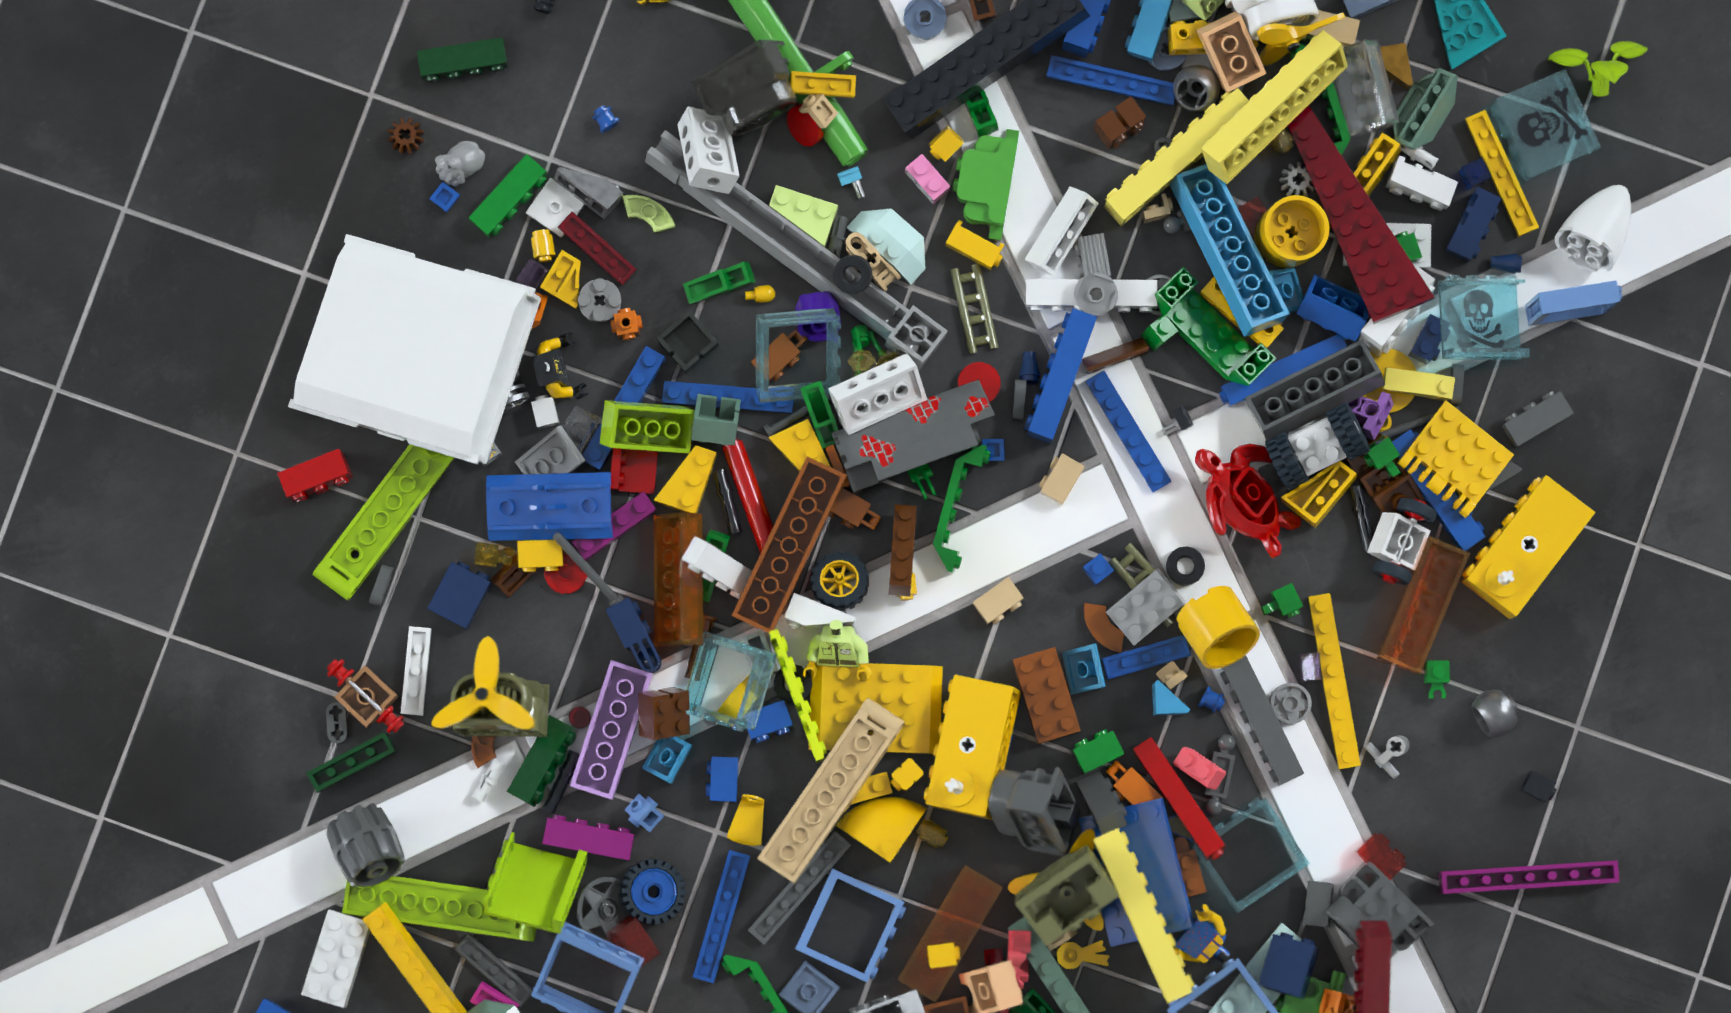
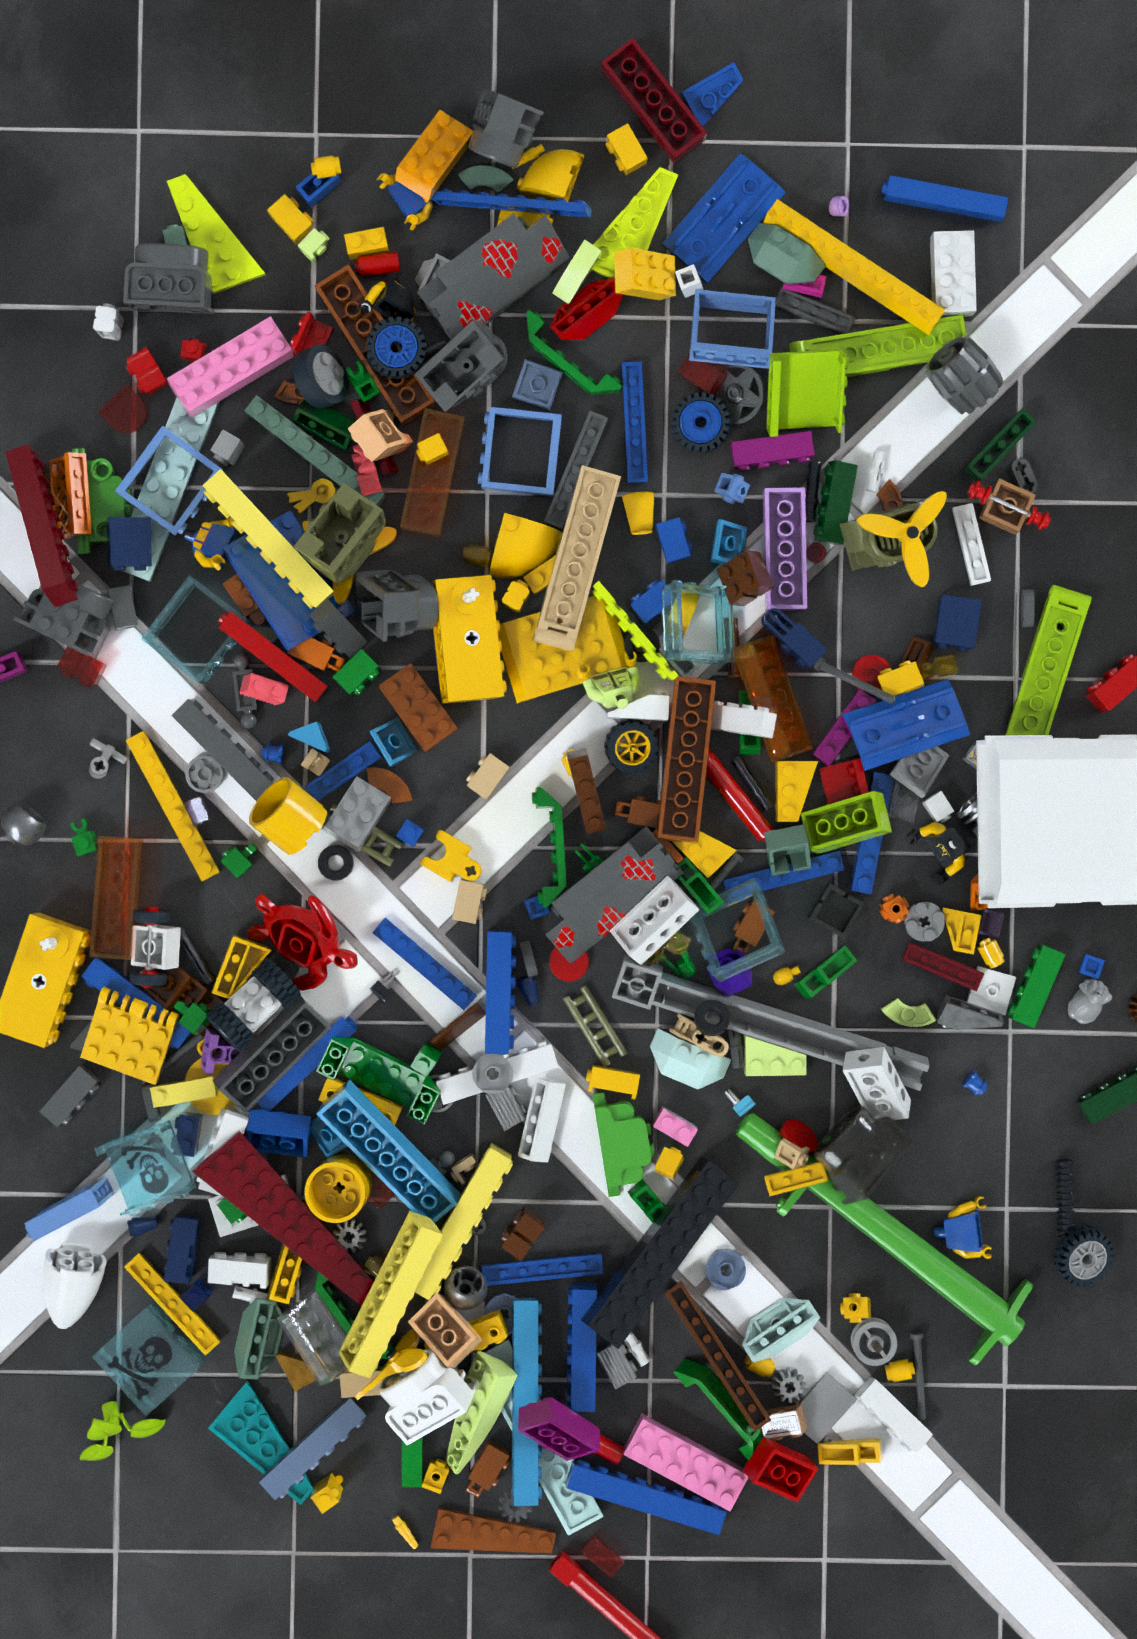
camera: 160 degrees right, 5 degrees up
none -> yellow piece [420,830,482,882]

